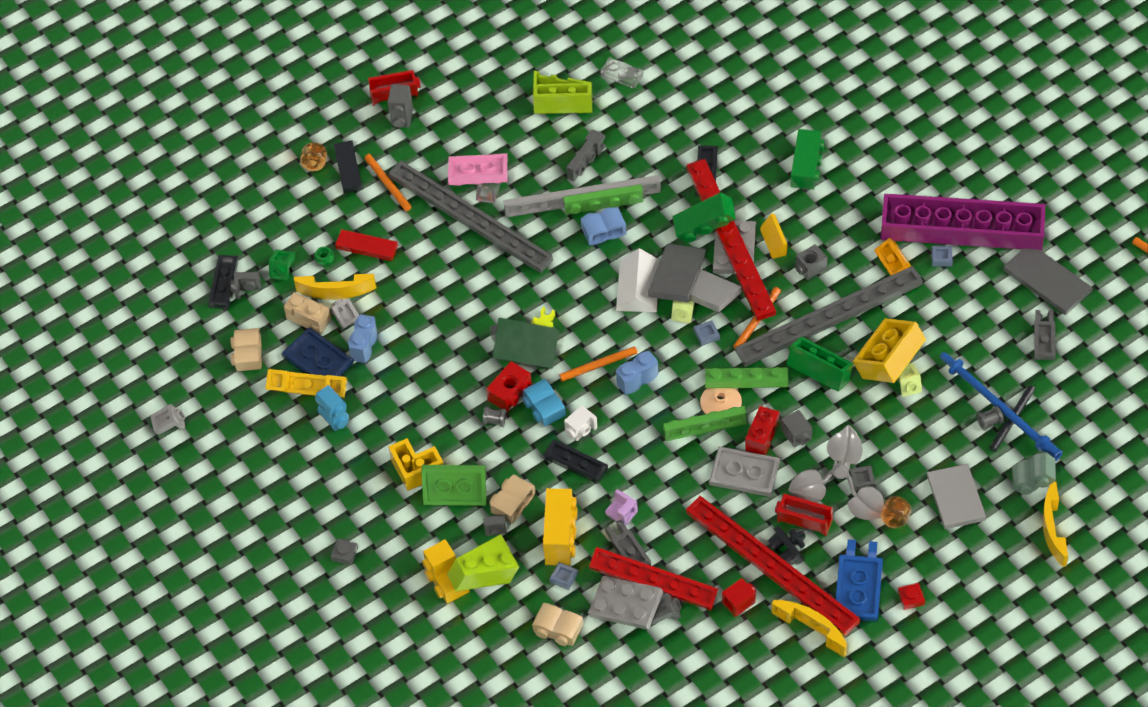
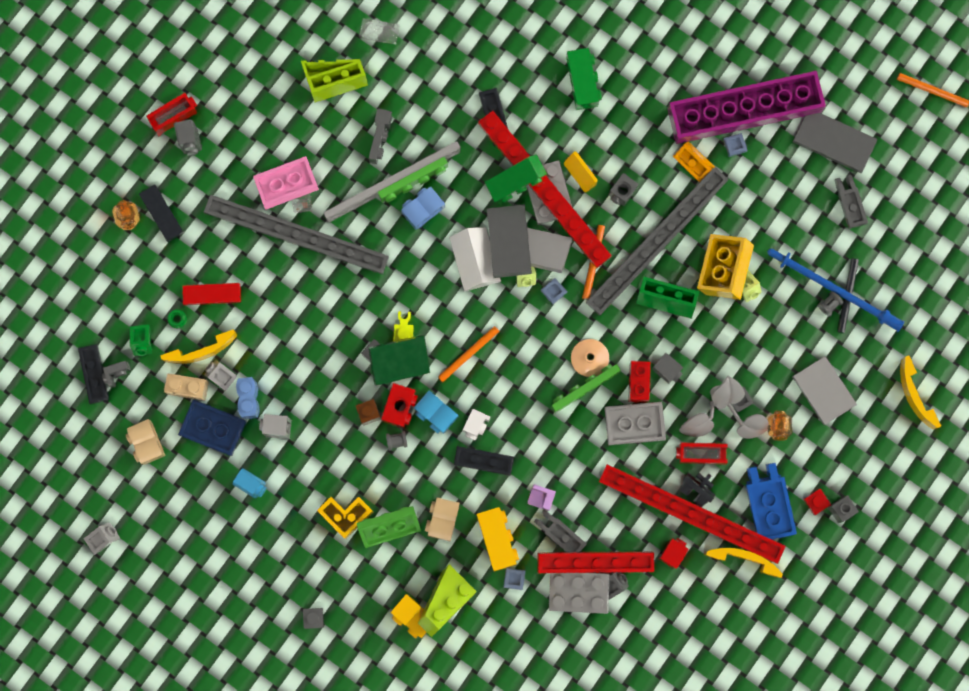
camera: 25 degrees left, 25 degrees up
yellow slope [265,369,347,398] -> none
orange bar [364,154,411,211] -> none
dark grey plate [483,515,507,536] -> none
tan brick [532,603,584,646] -> none
medium blue brick [616,351,658,395] -> none
bright green plate [705,367,788,388] -> none
sand green brick [1012,452,1056,495] -> none
none -> light grey brick [259,414,292,439]
none -> reddish brown brick [355,399,381,426]
none -> dark grey brick [827,495,859,523]

